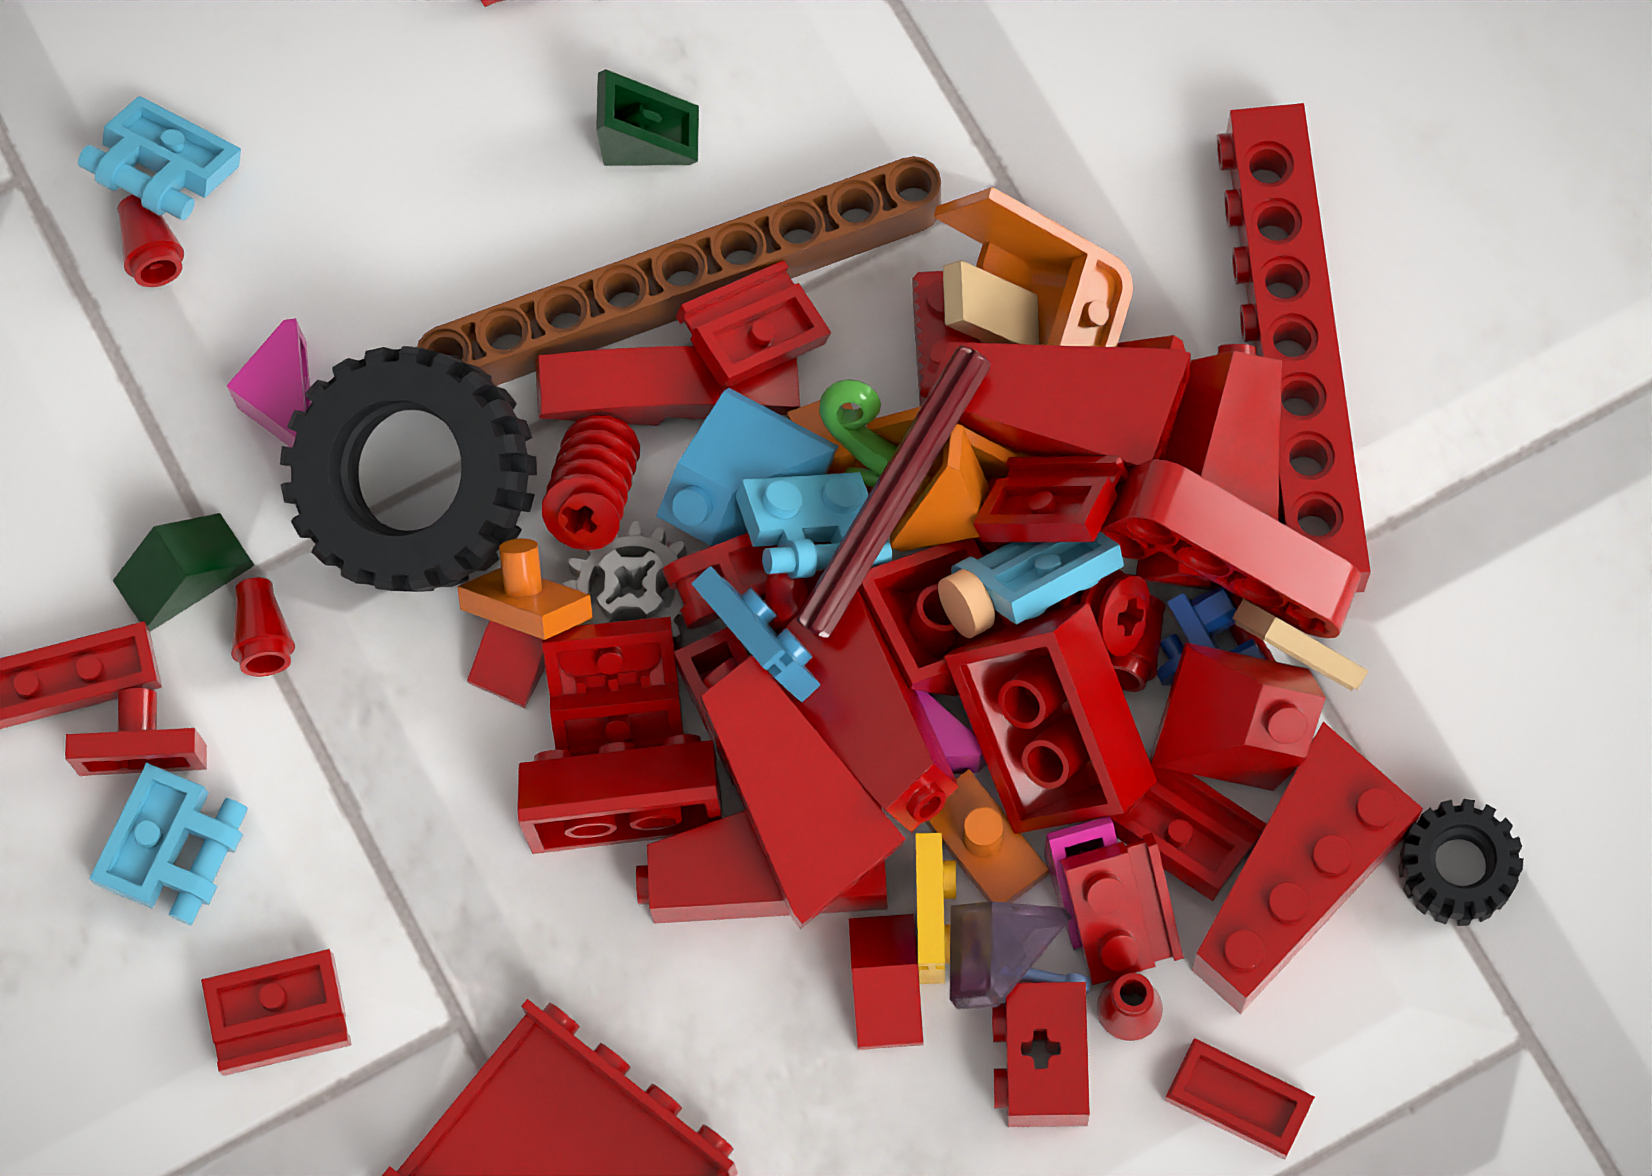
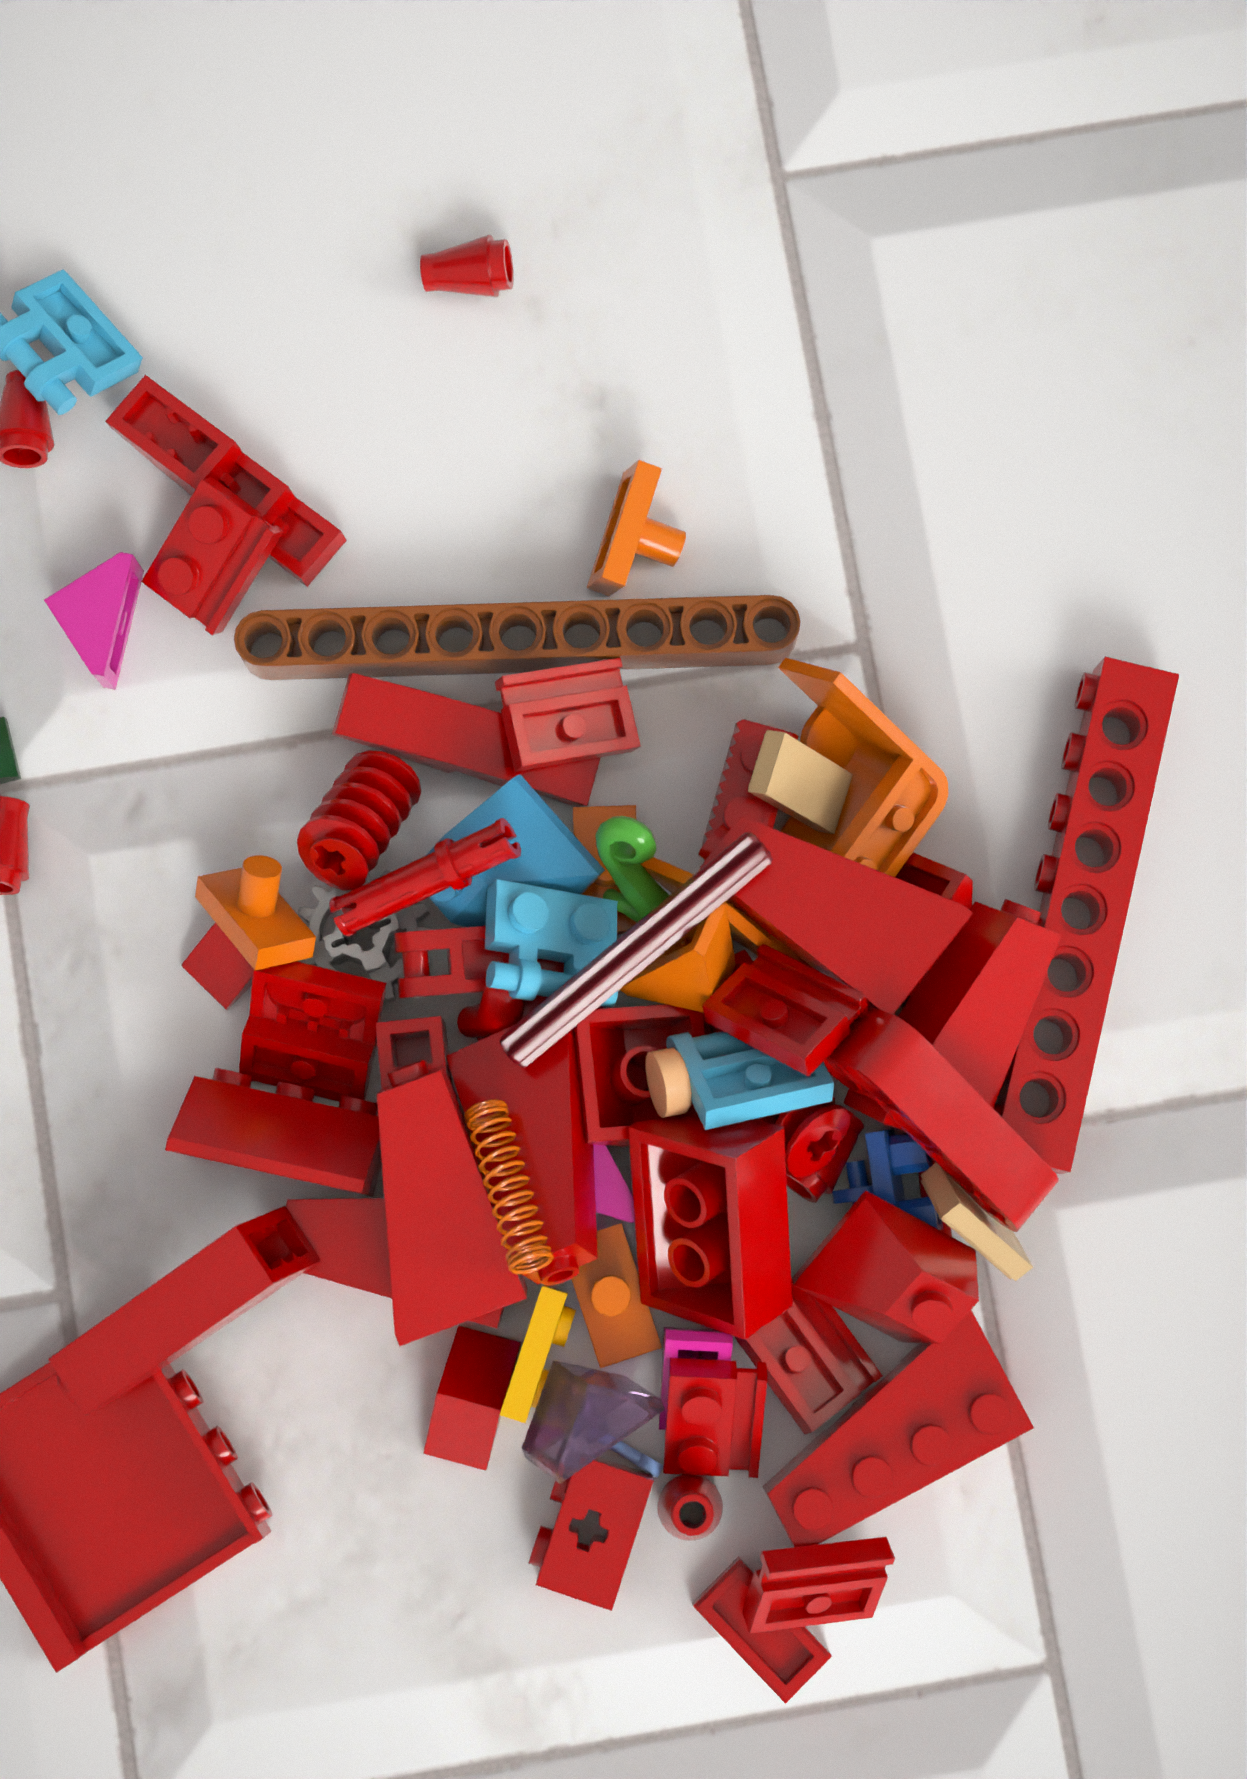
camera: 10 degrees right, 10 degrees up
black tyre [280,346,537,592] -> none
dark green slope [596,69,699,166] -> none
dark azure plate [691,566,821,702] -> none
black tyre [1398,799,1524,926] -> none
none -> red slope [48,1206,321,1416]
none -> red slope [105,375,347,587]
none -> red plate [141,477,284,635]
none -> red pin [329,818,521,937]
none -> orange piece [464,1099,553,1274]
none -> orange tile [587,460,686,597]
none -> red plate [742,1537,895,1634]

